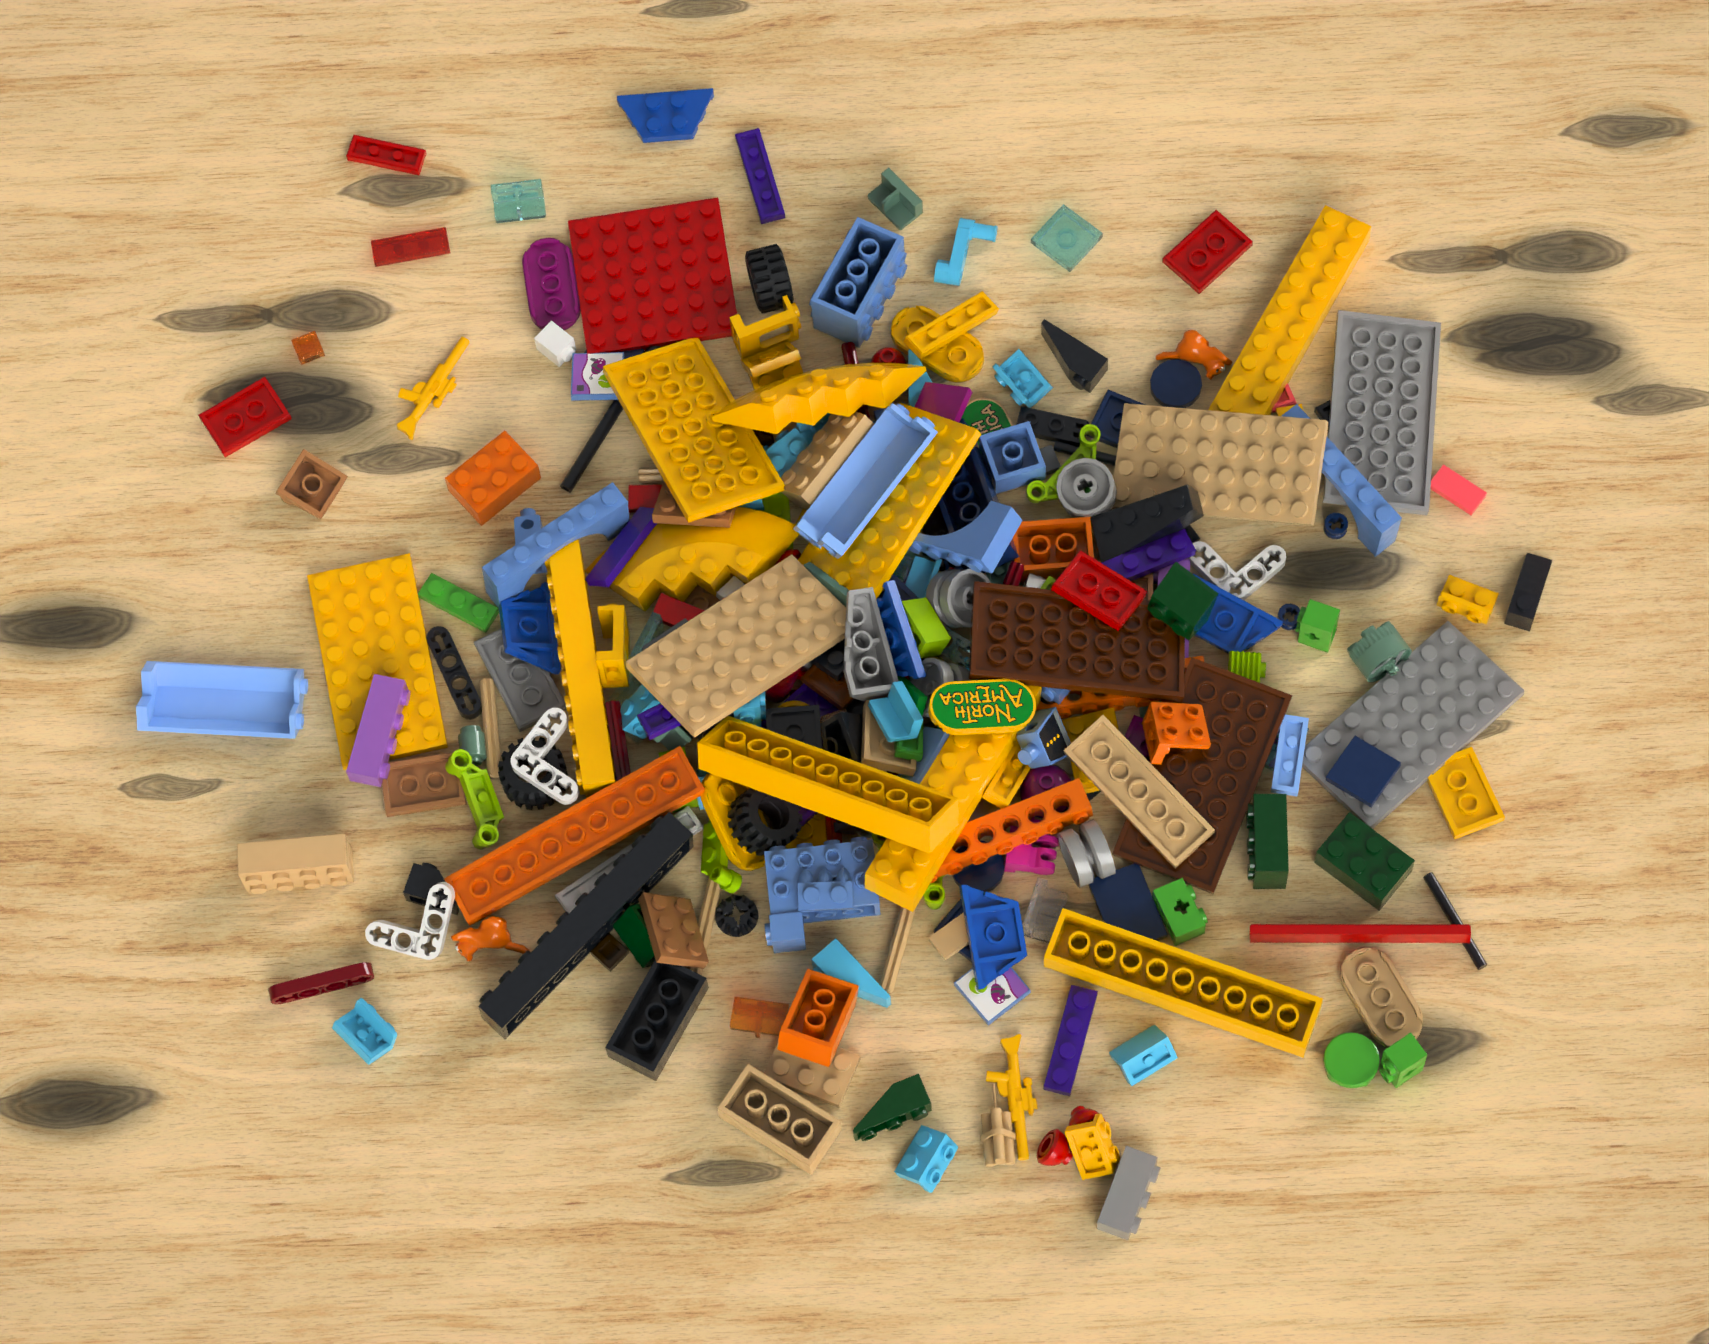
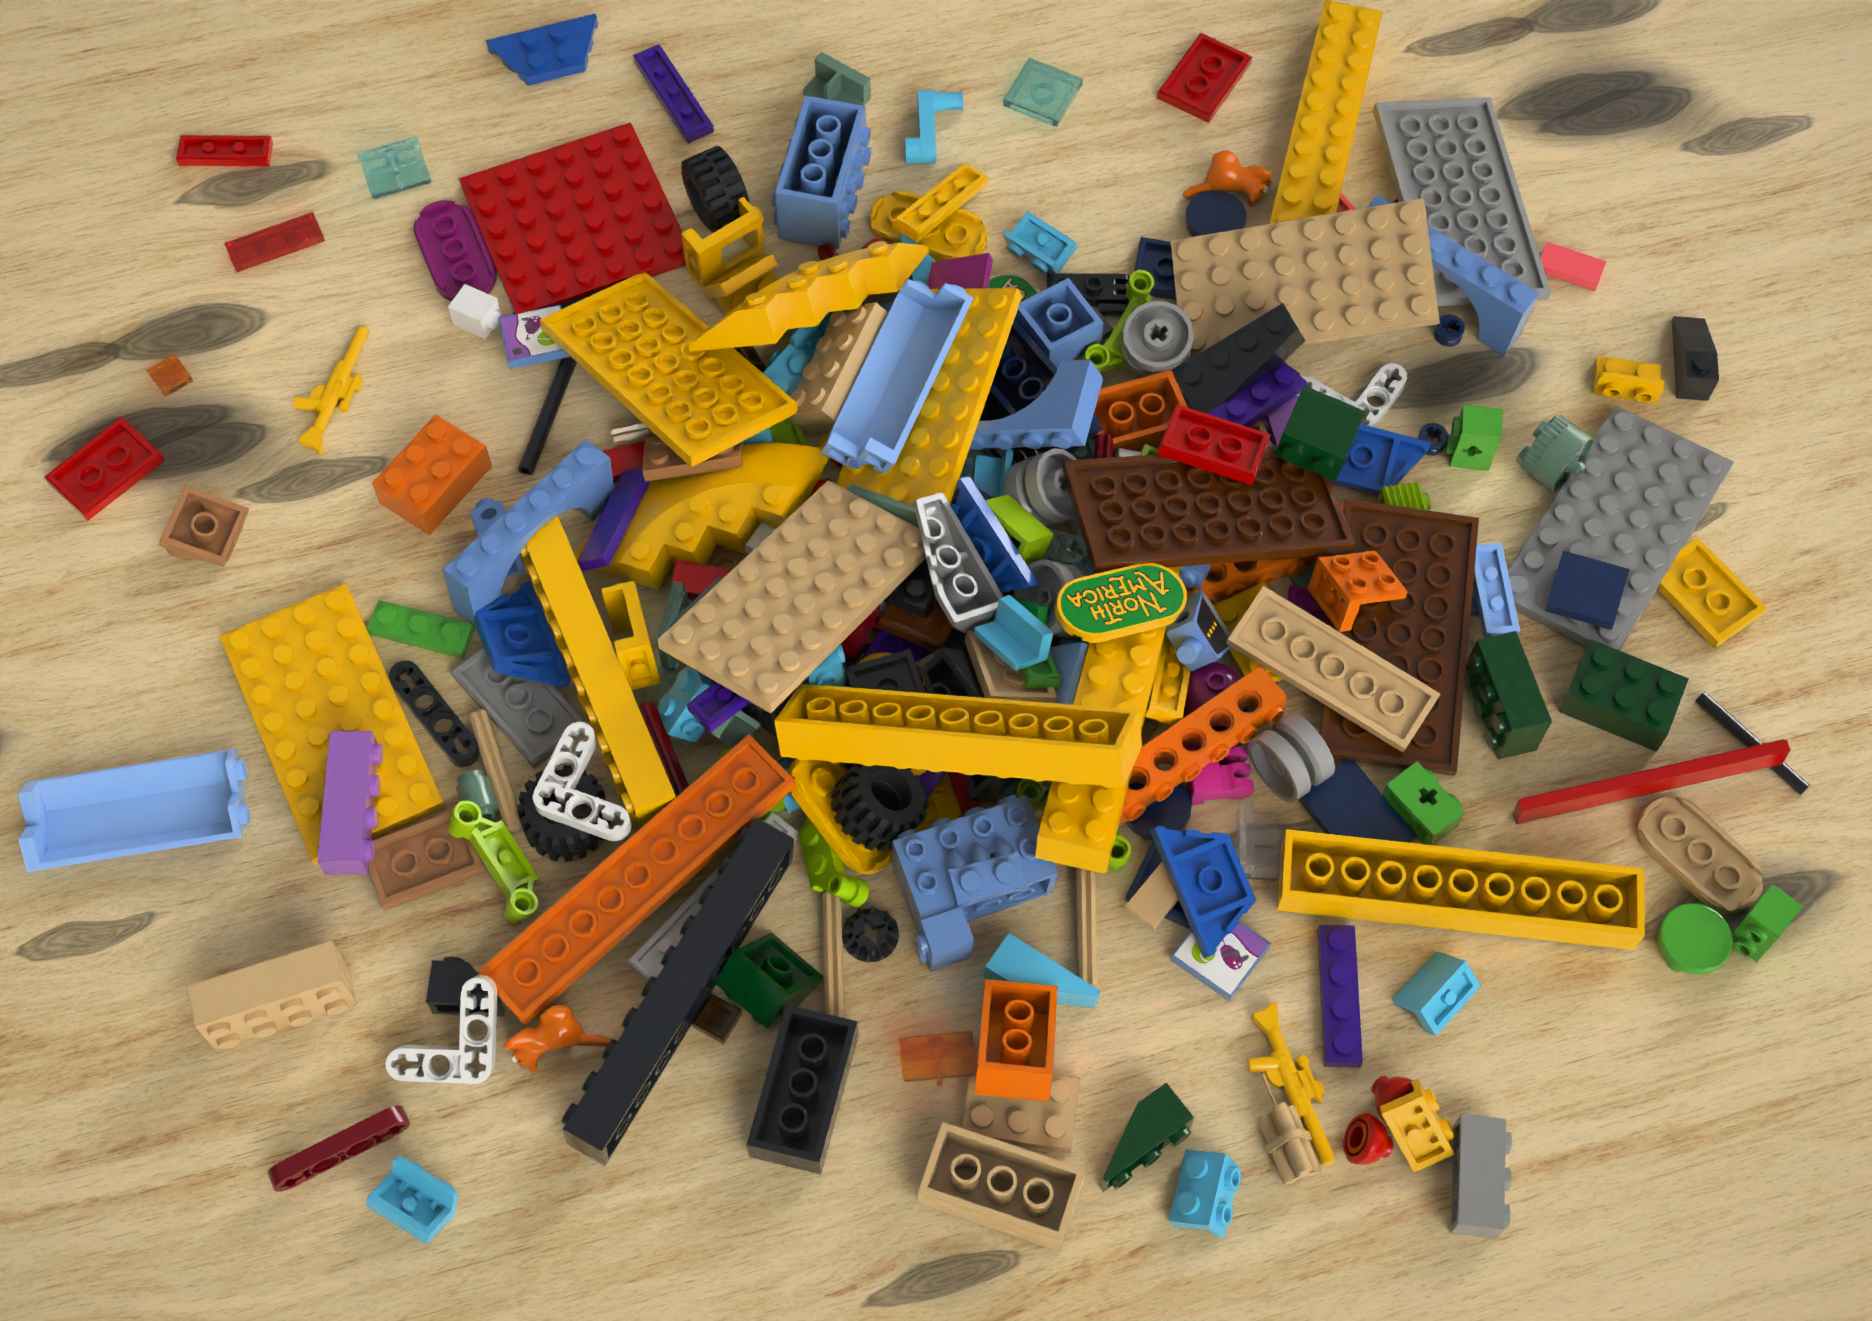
camera: 20 degrees left, 5 degrees down
medium nougat plate [639,892,709,969] -> none
black slope [1041,319,1108,393] -> none

